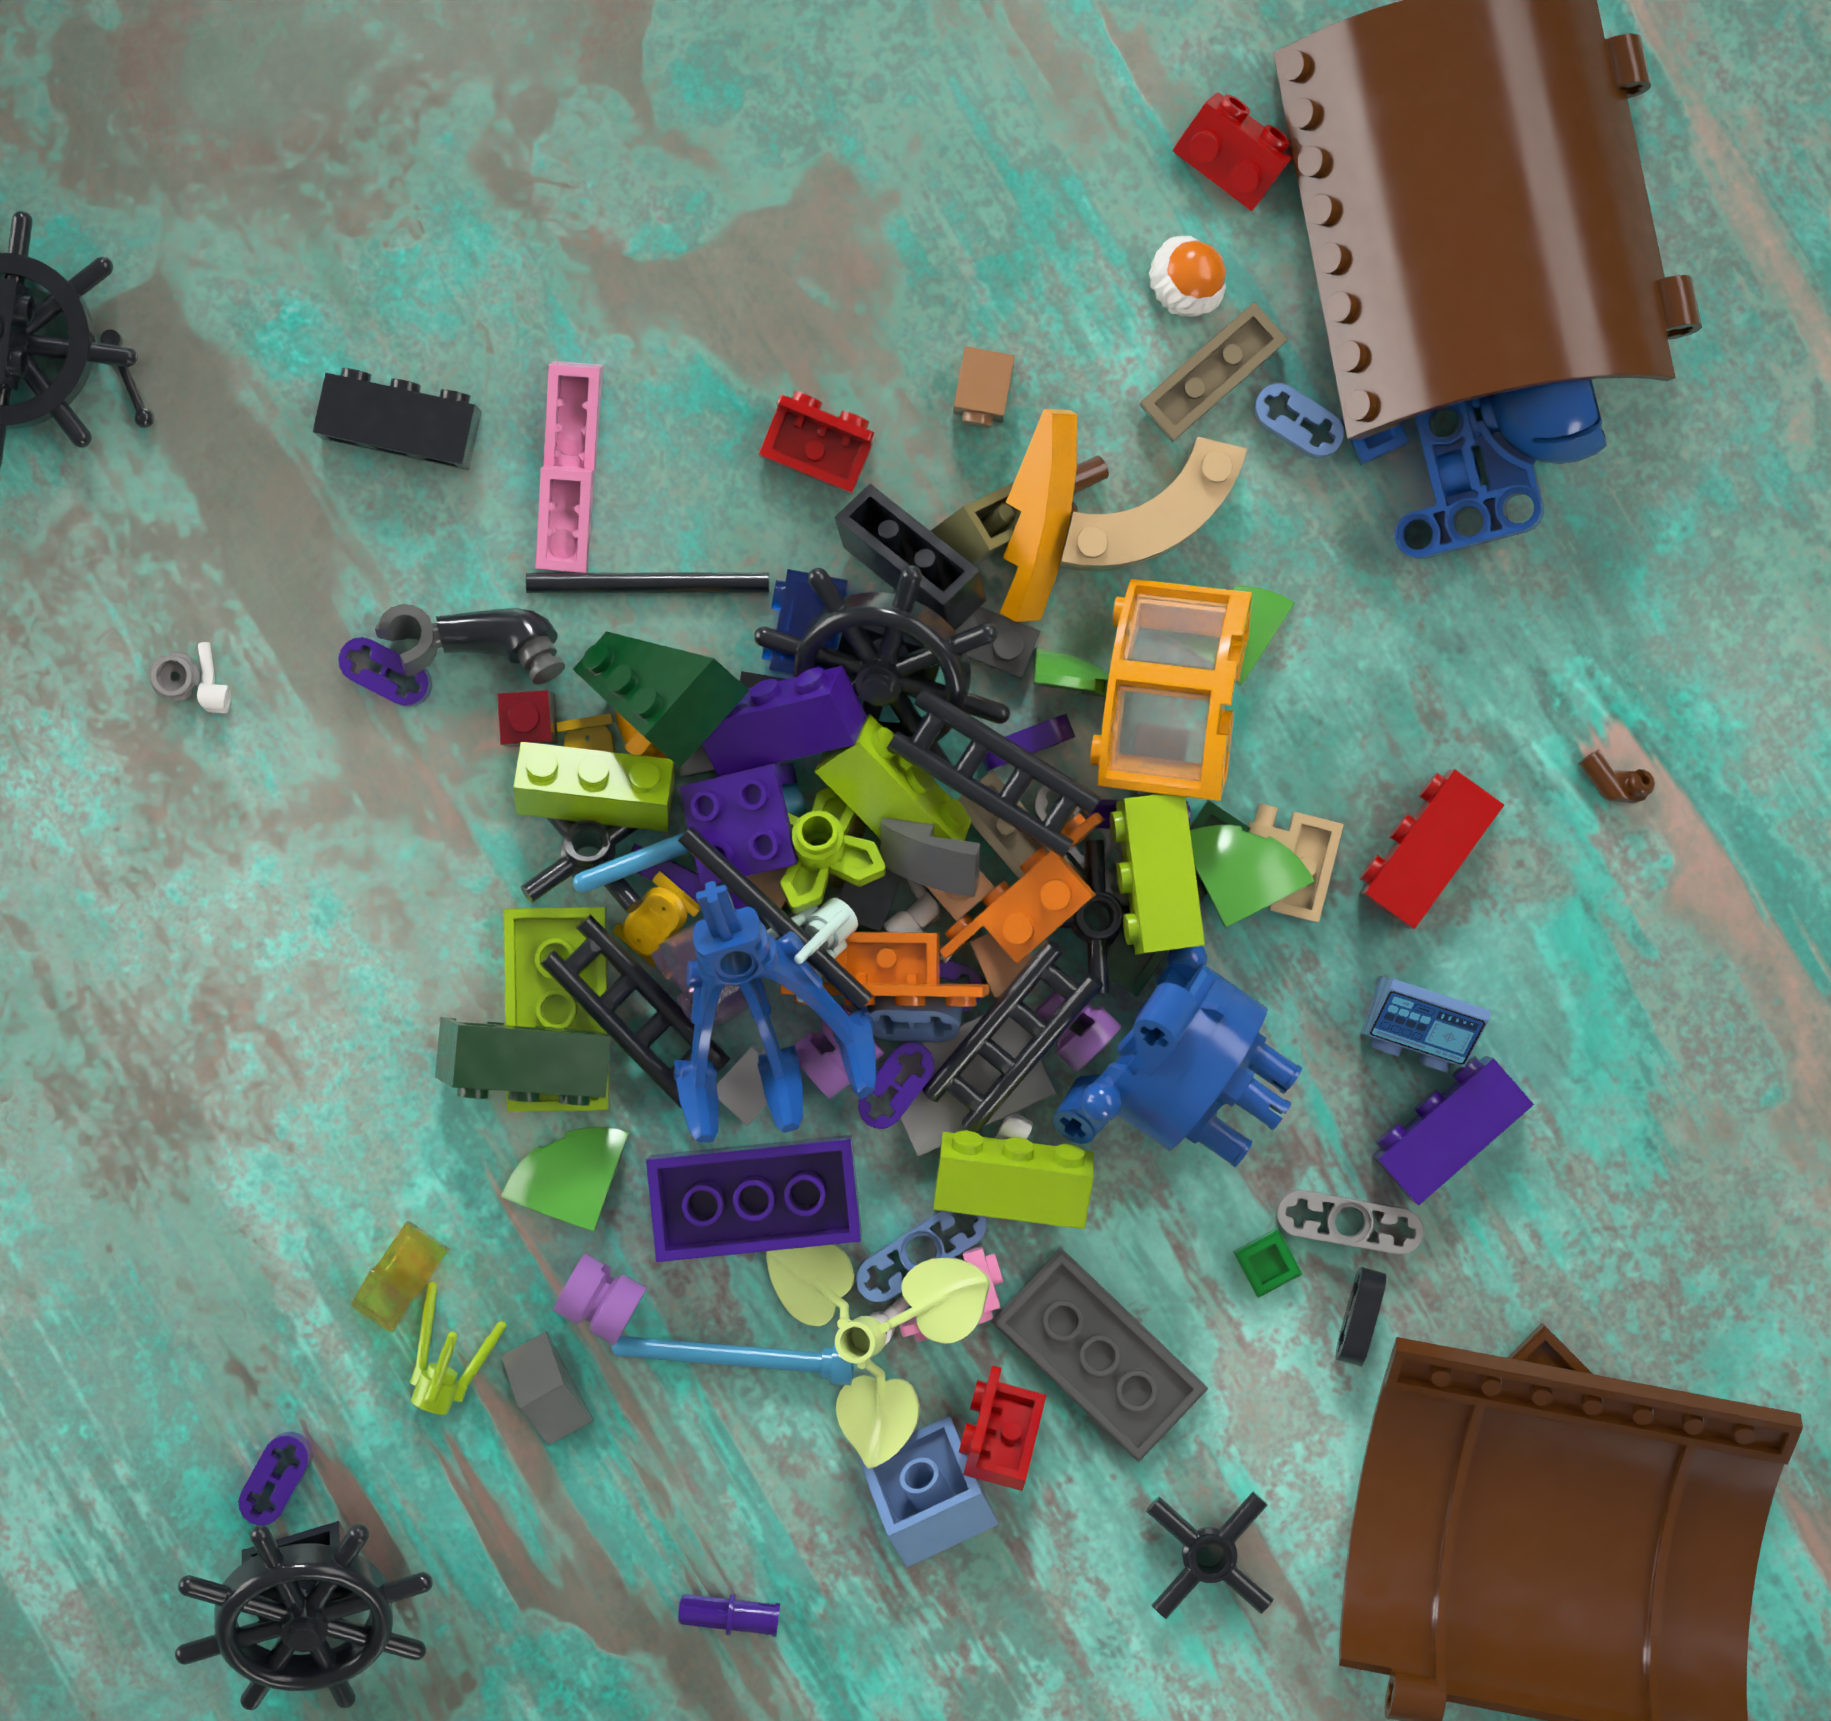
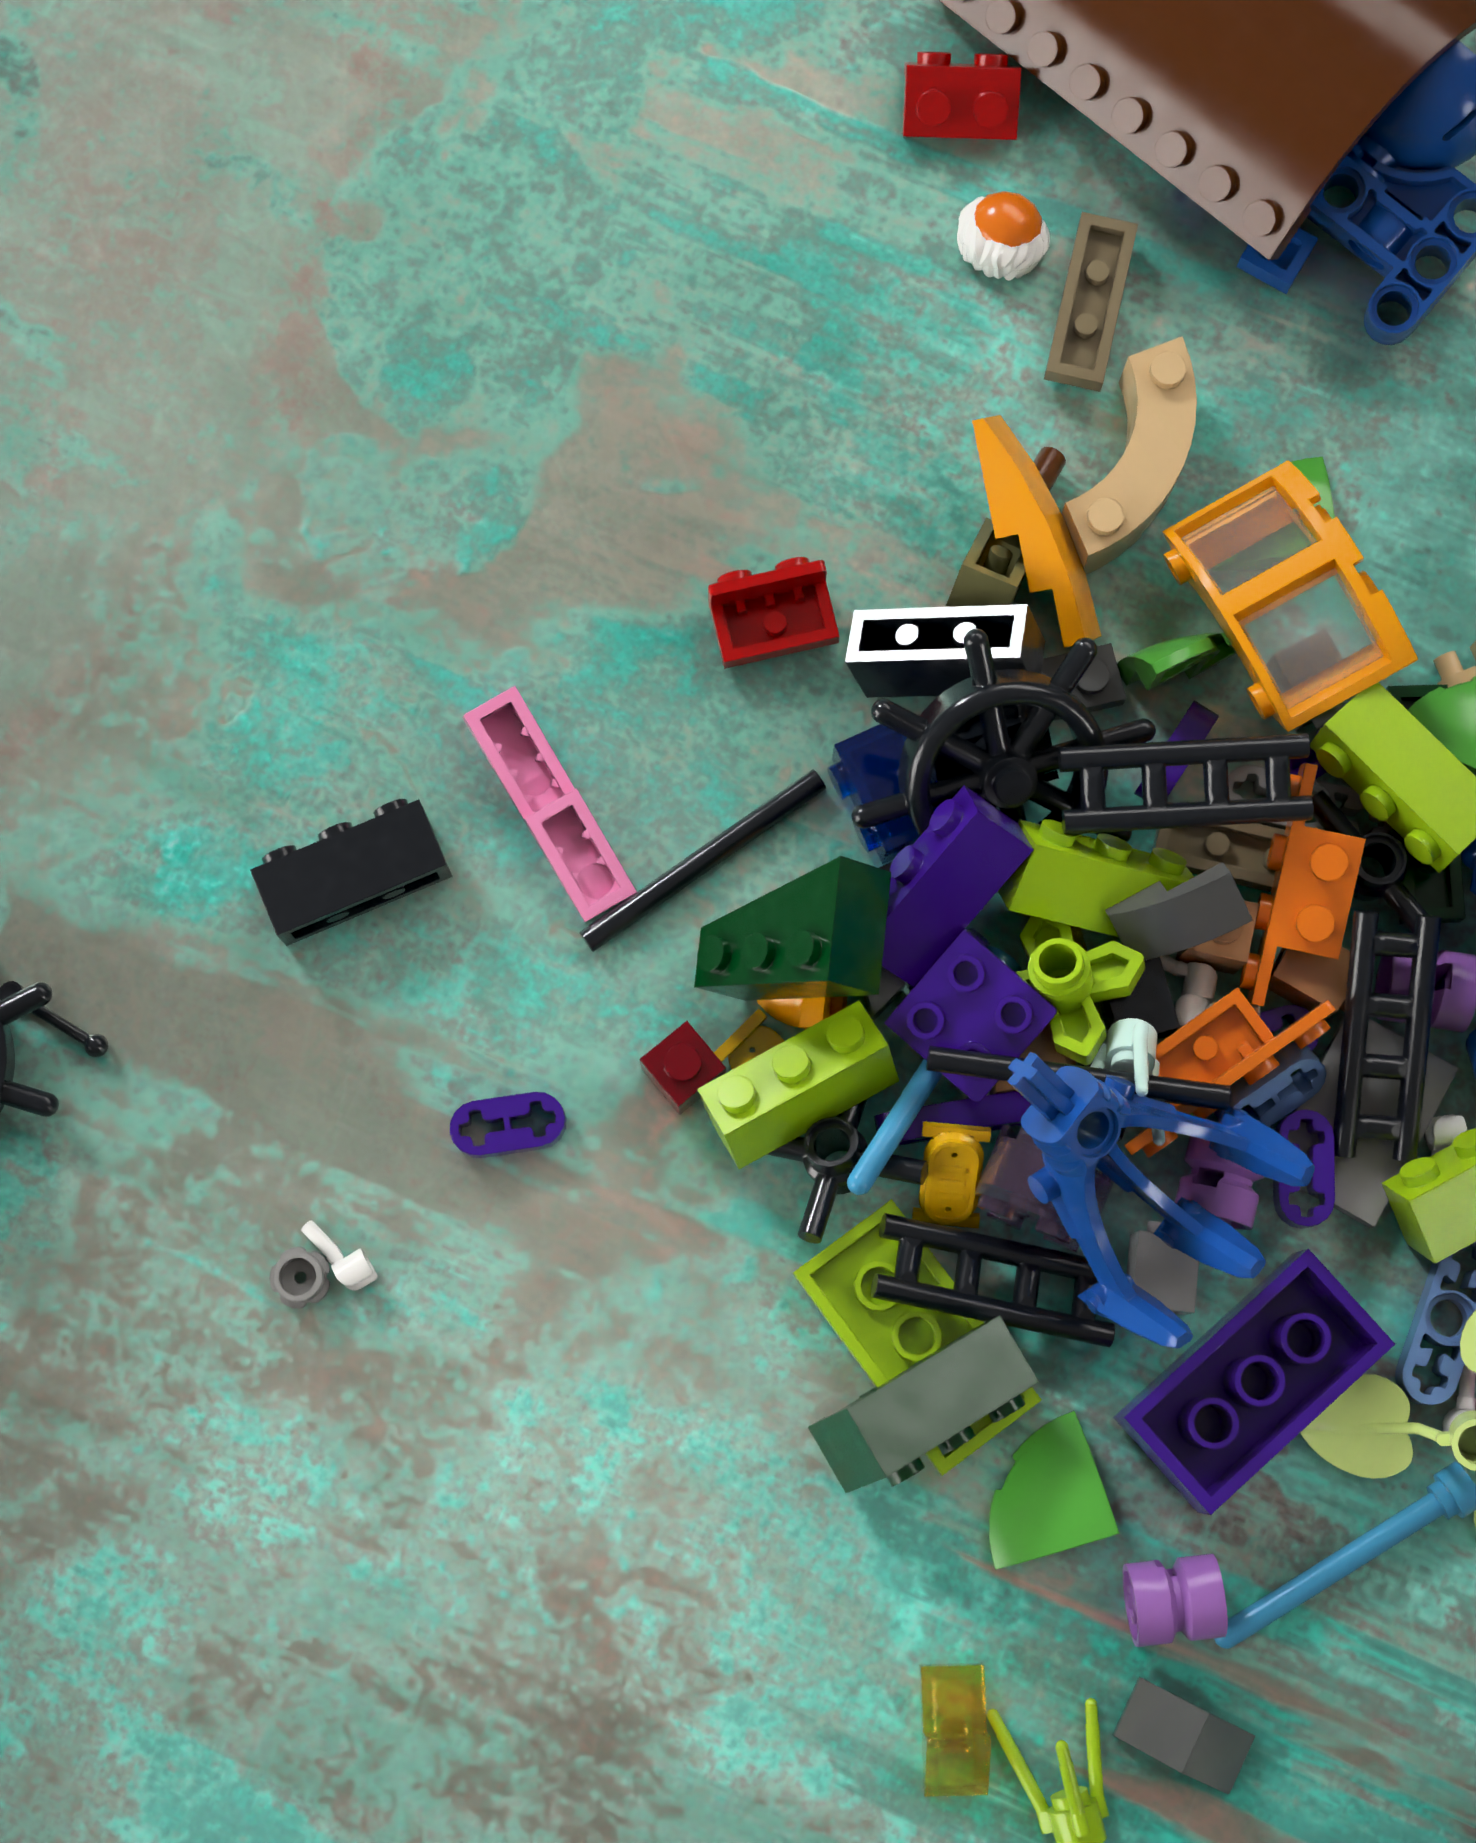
camera: 40 degrees left, 10 degrees down
piece [375,604,565,685] -> none
medium nougat brick [953,346,1015,428] -> none
medium blue beam [1254,383,1344,459] -> none

